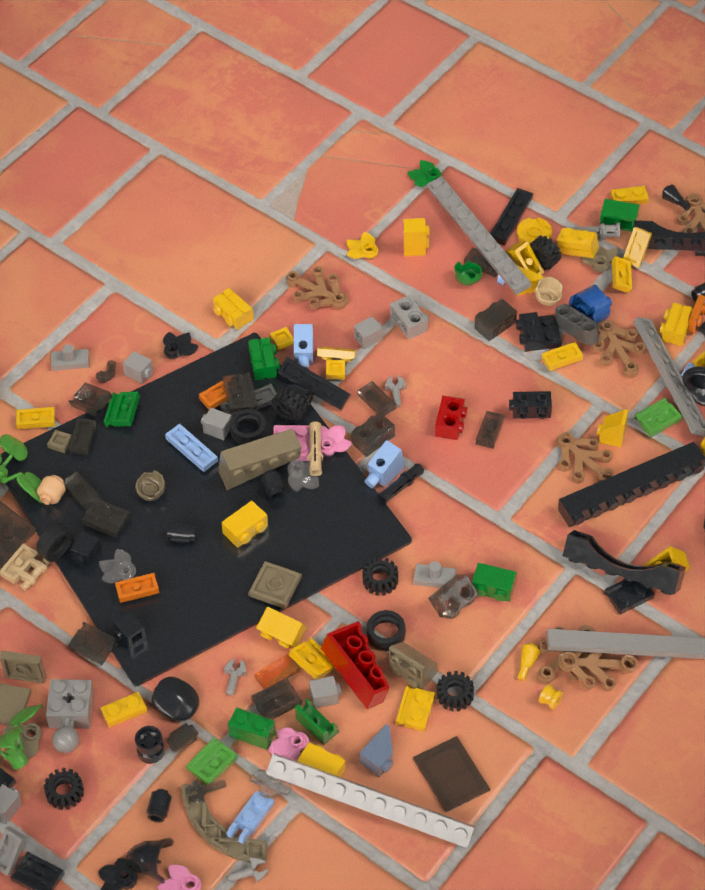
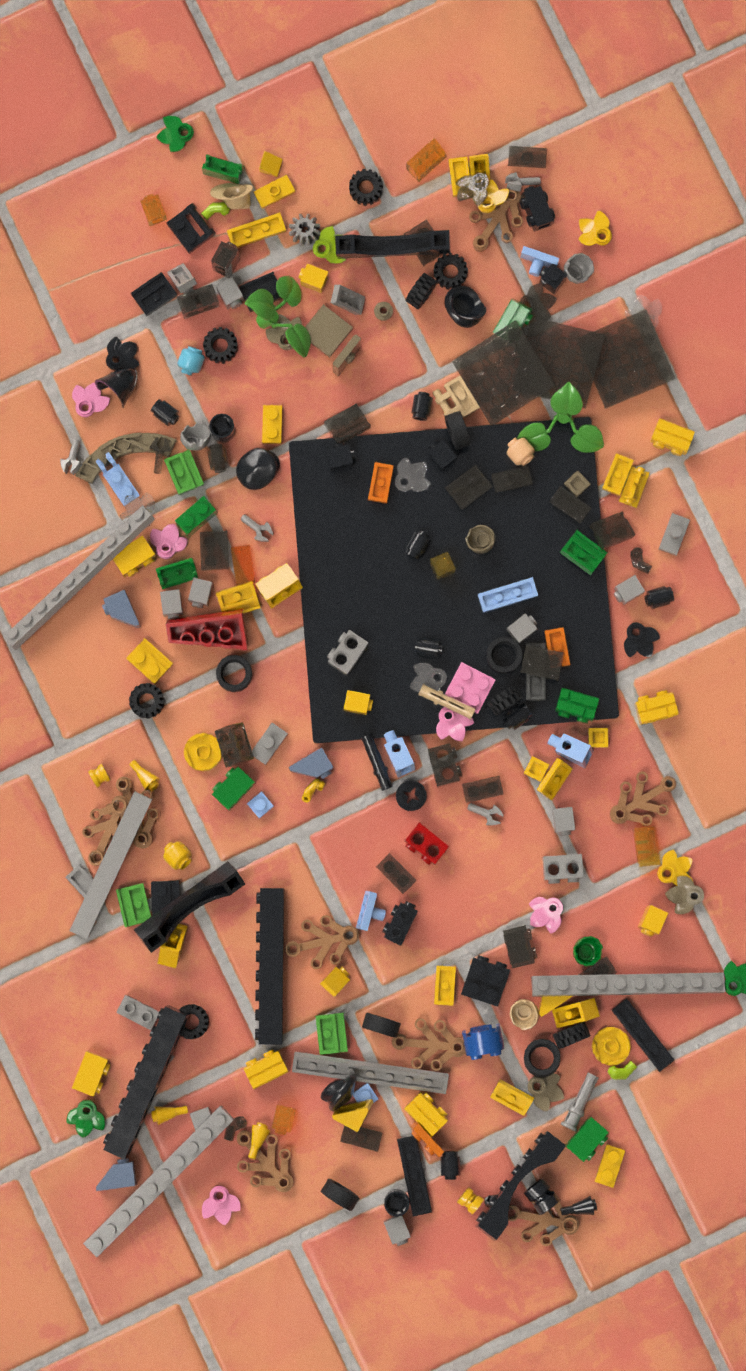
camera: 115 degrees right, 30 degrees up
light grey brick [46,679,95,753] -> none
dark tan wedge [218,429,302,490] -> none
yellow brick [221,501,268,548] -> none
dark tan plate [248,561,302,609] -> none
black tile [277,357,351,411] -> none
black tyre [362,557,398,596] -> none
dark tan slope [389,642,437,689] -> none
clear smoke piece [413,736,490,813] -> none
dark grey beam [555,304,599,345] -> none
yellow brick [557,228,599,258] -> none
yellow plate [623,227,652,268] -> none
none -> light grey tile [65,864,93,898]
none -> bright green plate [116,883,152,928]
none -> light grey brick [160,589,183,619]
none -> yellow head [163,841,192,870]
none -> clear smoke brick [176,284,220,319]
none -> medium azure head [177,346,205,376]
none -> light grey hair [180,422,211,451]
none -> yellow tile [184,733,222,772]
none -> light blue plate [247,791,274,819]
none -> sand blue slope [289,748,334,779]
none -> yellow arm [301,778,325,803]
none -> light grey brick [327,630,369,676]
none -> yellow brick [344,690,373,715]
none -> light blue tile [356,891,386,931]
none -> black tyre [362,1013,401,1038]
none -> black gear [396,780,427,811]
none -> black brick [411,392,433,421]
none -> clear yellow brick [430,552,456,580]
none -> black tyre [524,1039,561,1078]
none -> black wheel [524,1178,560,1215]
none -> bright pink plate [529,897,563,933]
none -> lime arm [608,1061,637,1080]
none -> yellow hinge [619,466,649,508]
none -> clear yellow brick [633,826,661,868]
none -> black brick [644,586,674,609]
none -> dark tan plate [665,876,704,914]

